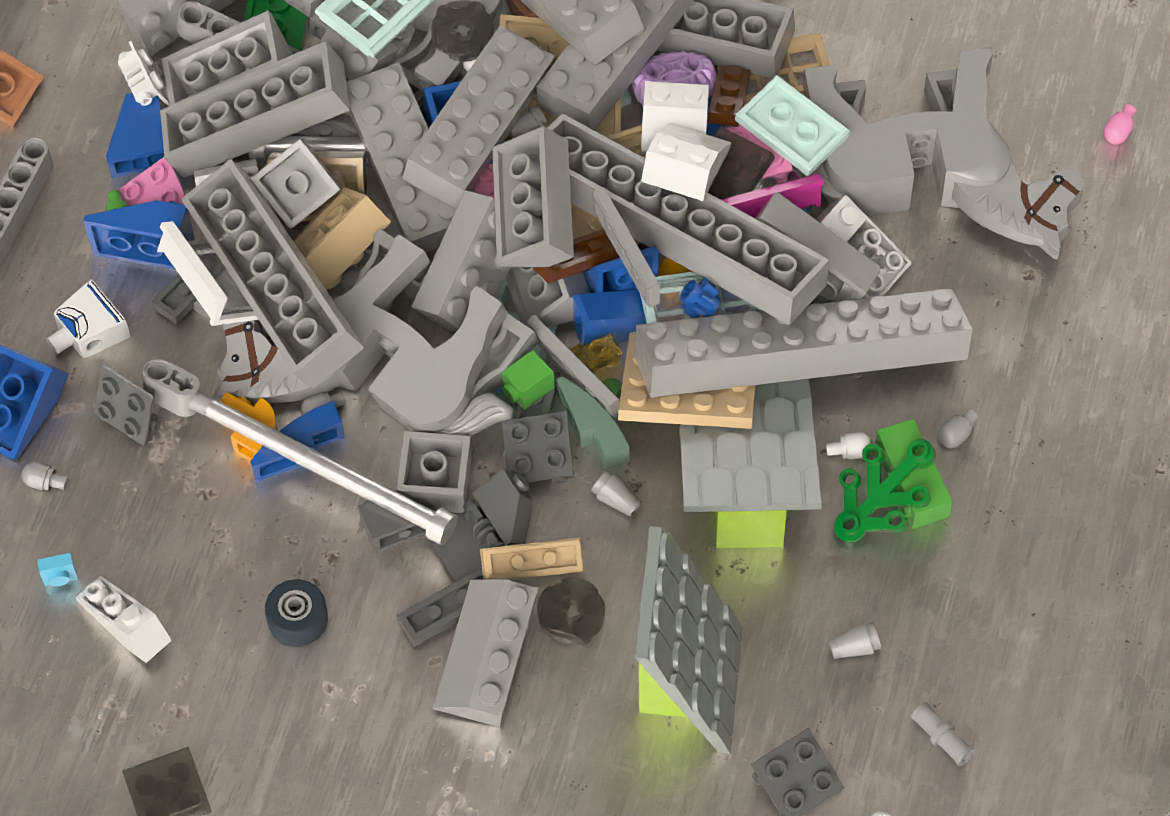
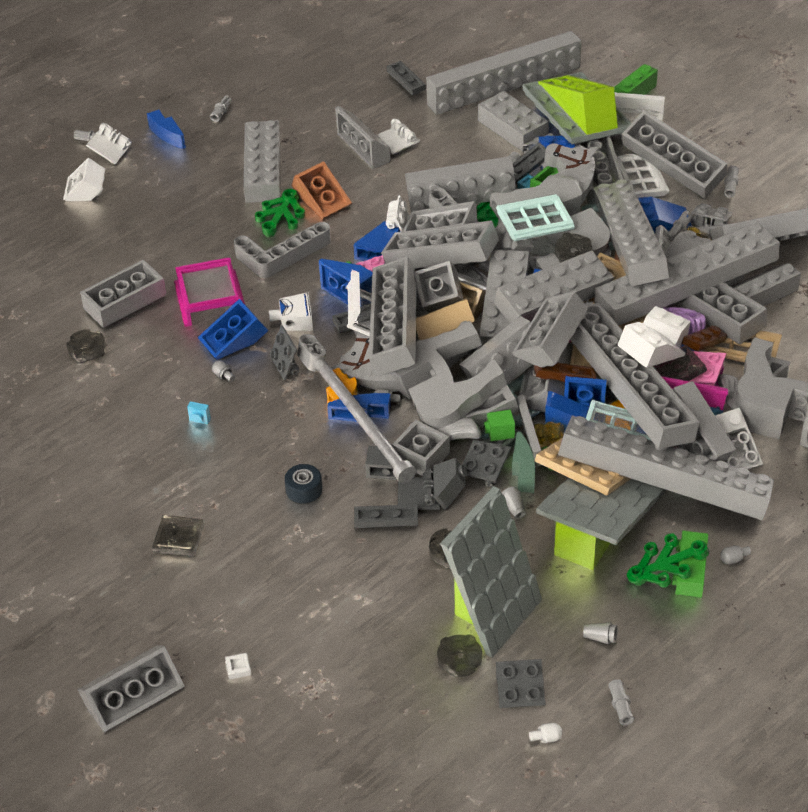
camera: 30 degrees right, 15 degrees down
white slope [76,576,172,663] -> none
light grey slope [433,579,538,728] -> none
tan tile [480,538,584,580] -> none
light grey tile [593,187,660,308] -> none
blue gear [679,277,721,318] -> none
light aqua tile [735,75,850,176] -> none
white cylinder [826,432,873,460] -> none
none -> clear smoke plate [437,634,482,677]

